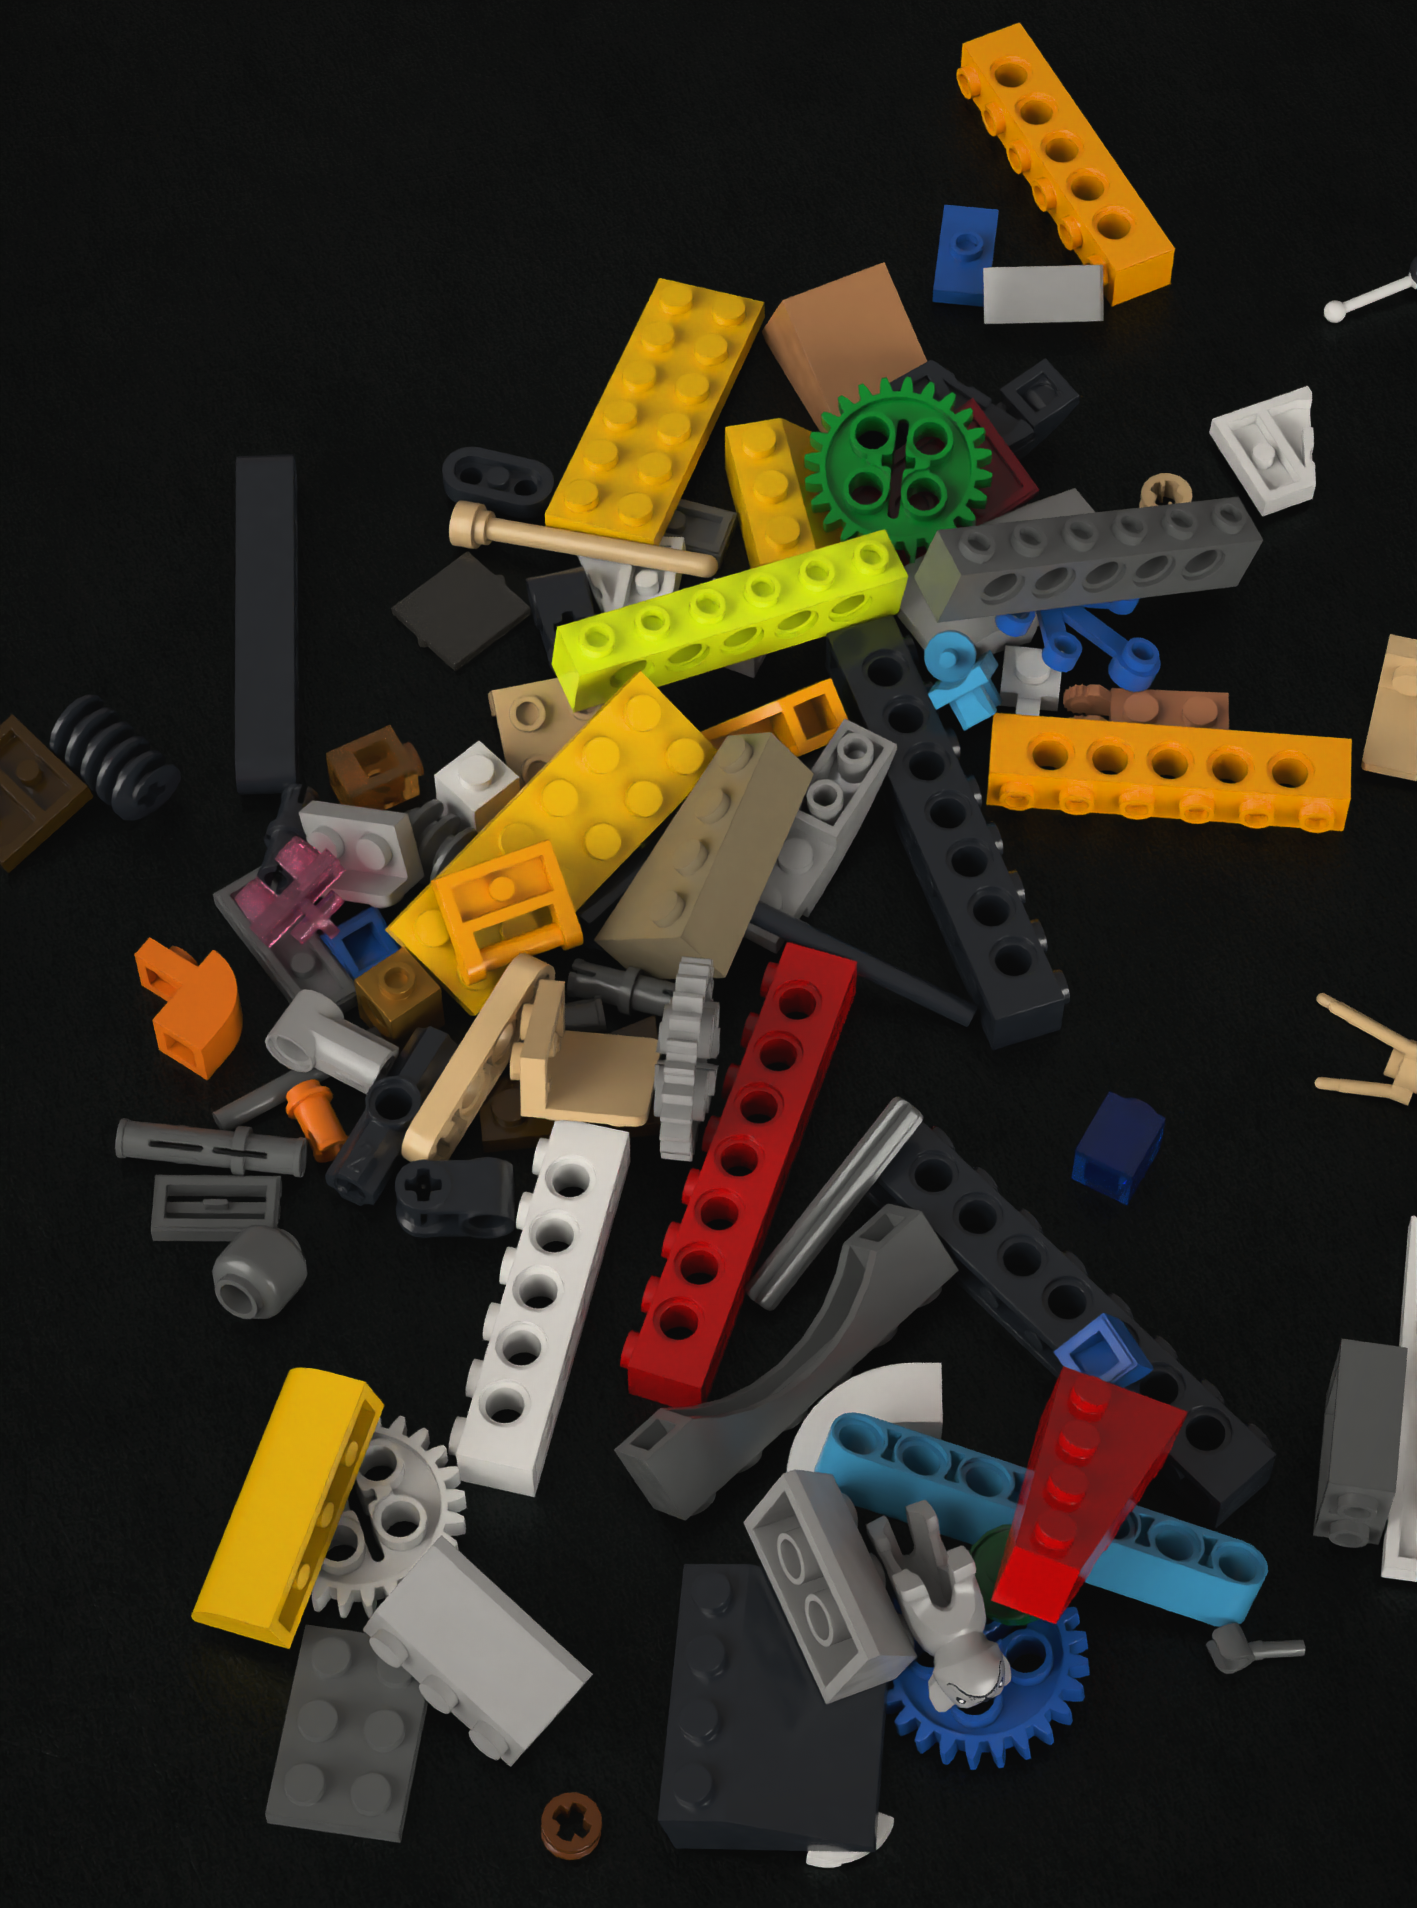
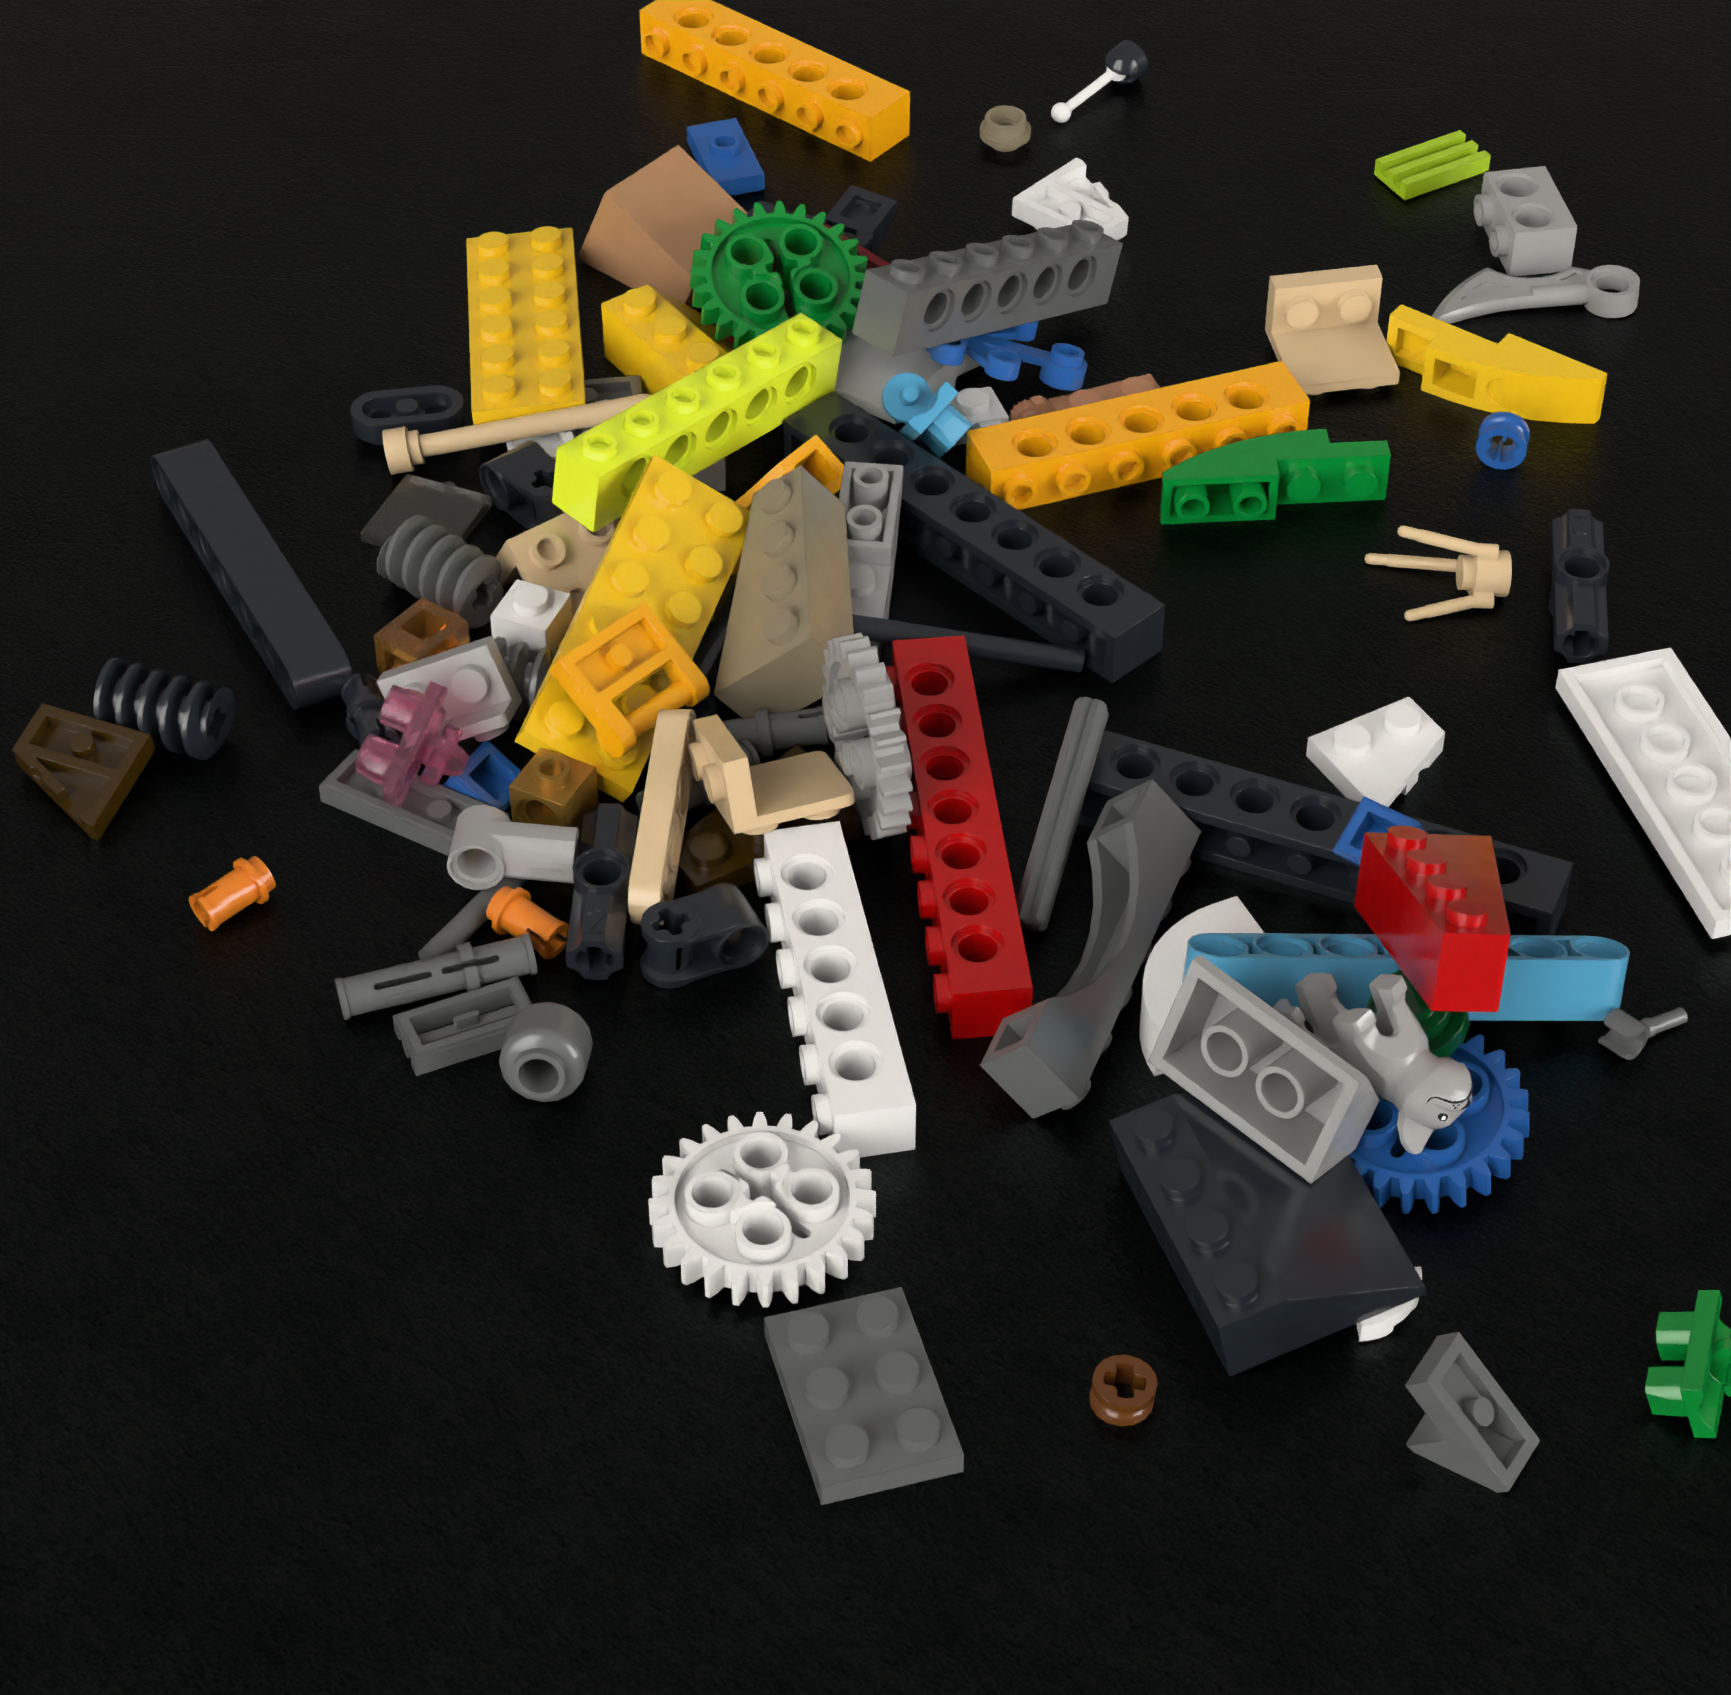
camera: 25 degrees left, 15 degrees down
orange brick [134,937,243,1080] -> none
yellow brick [191,1368,384,1649] -> none
light grey slope [363,1535,593,1767] -> none
light grey slope [983,265,1104,324] -> none
clear blue brick [1071,1091,1166,1205] -> none
dark grey window [1313,1339,1408,1548] -> none
none -> orange pin [189,856,276,931]
none -> dark grey piece [377,515,504,629]
none -> dark tan plate [980,105,1031,152]
none -> green slope [1159,429,1391,525]
none -> white wing [1306,697,1445,807]

